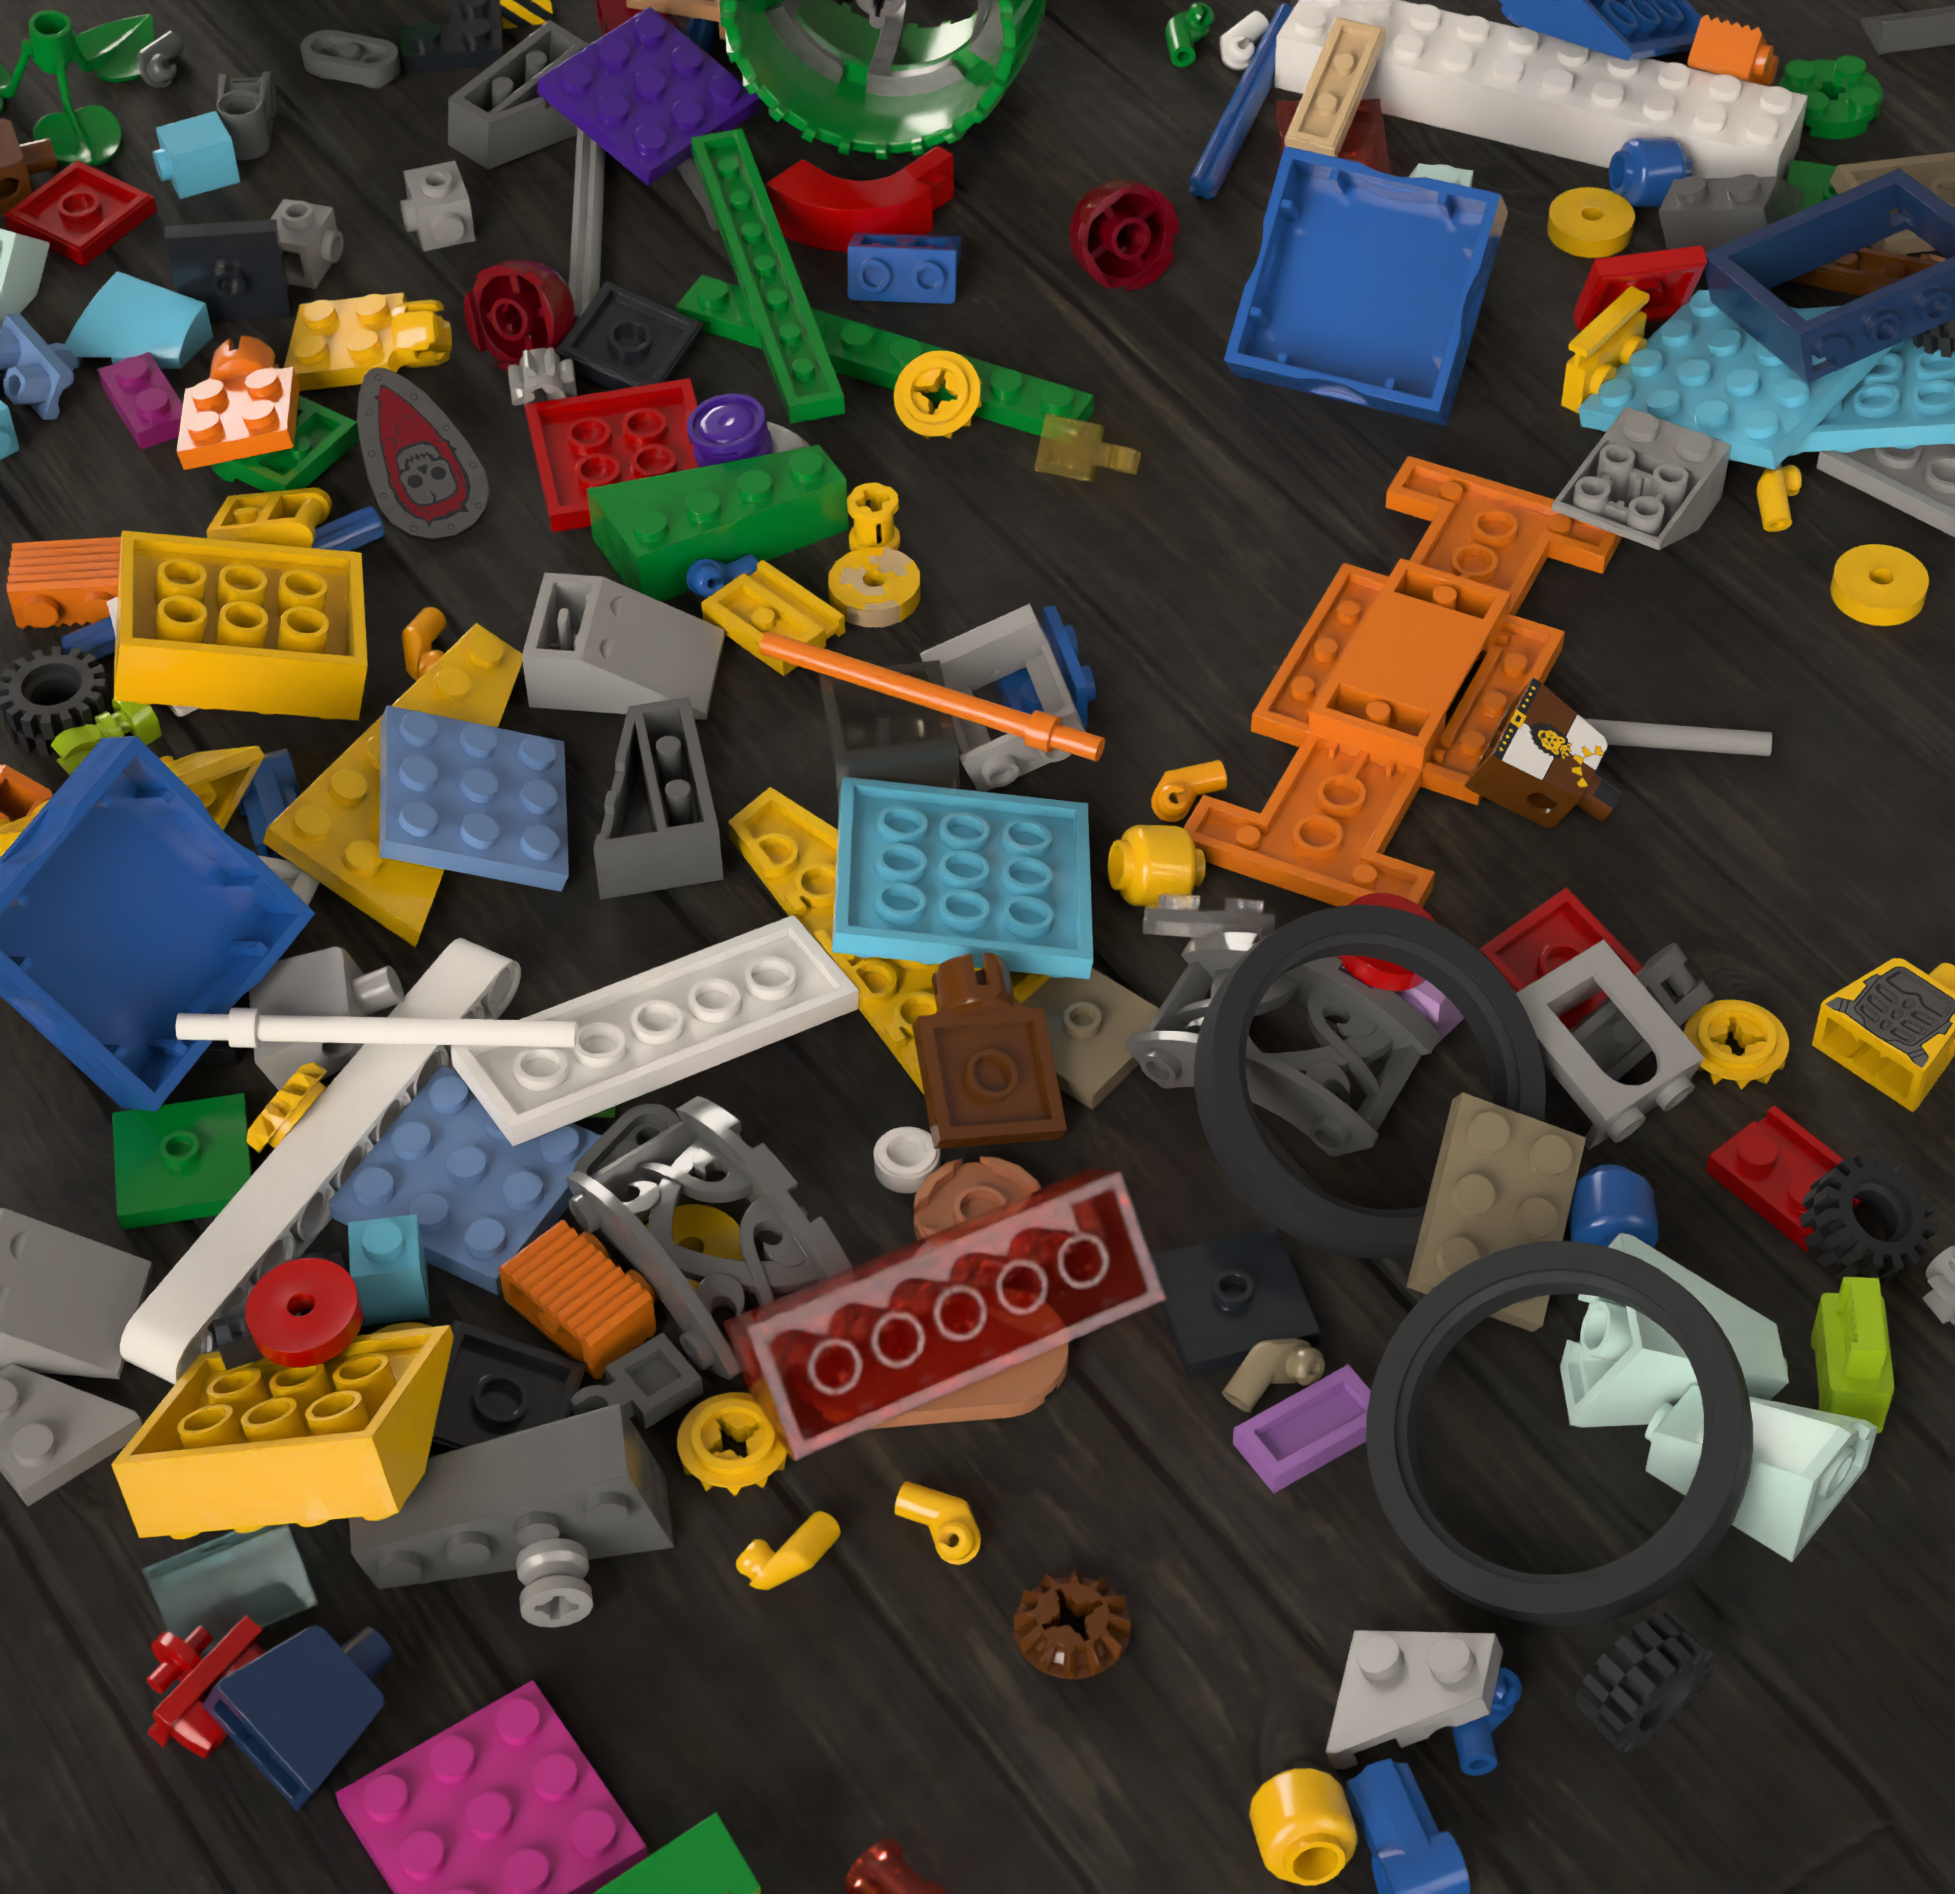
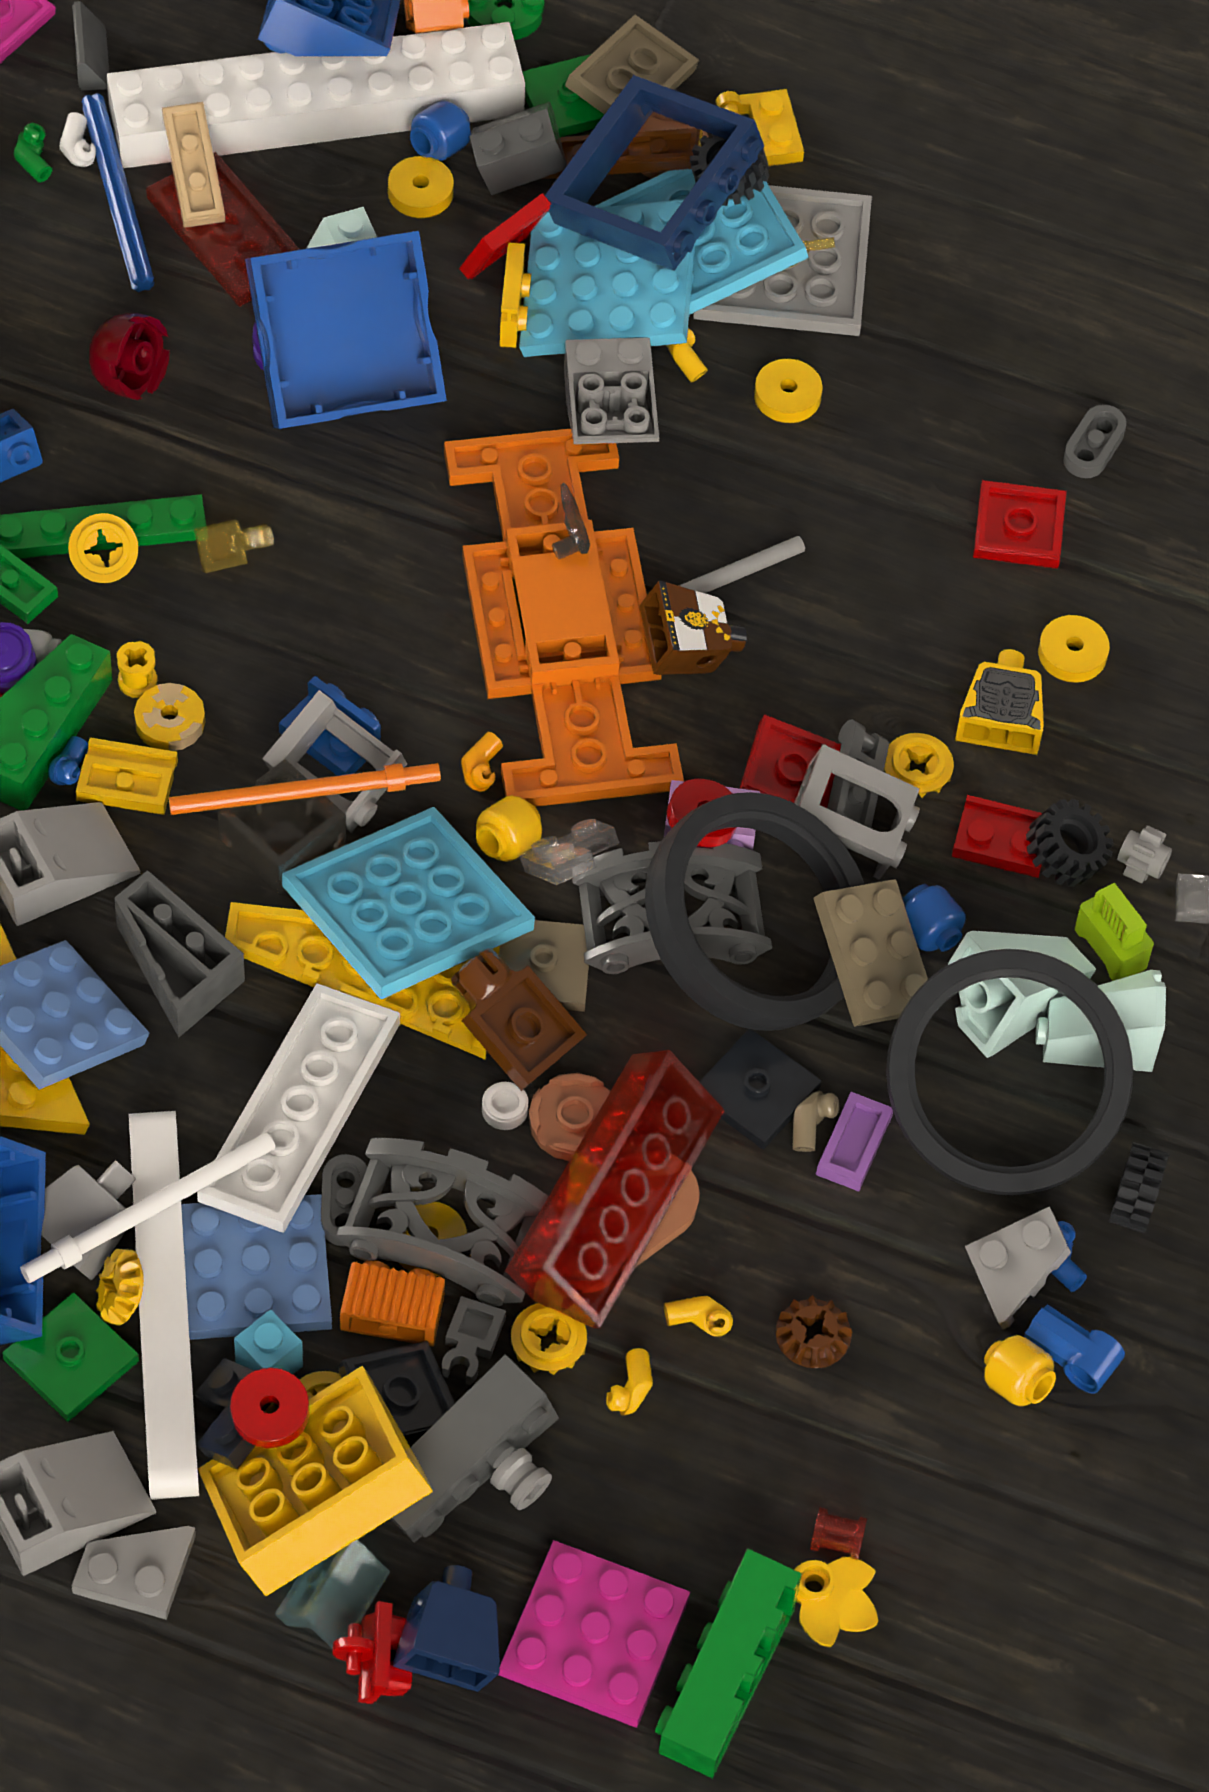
camera: 40 degrees left, 10 degrees up
none -> clear smoke bar [552,483,590,560]

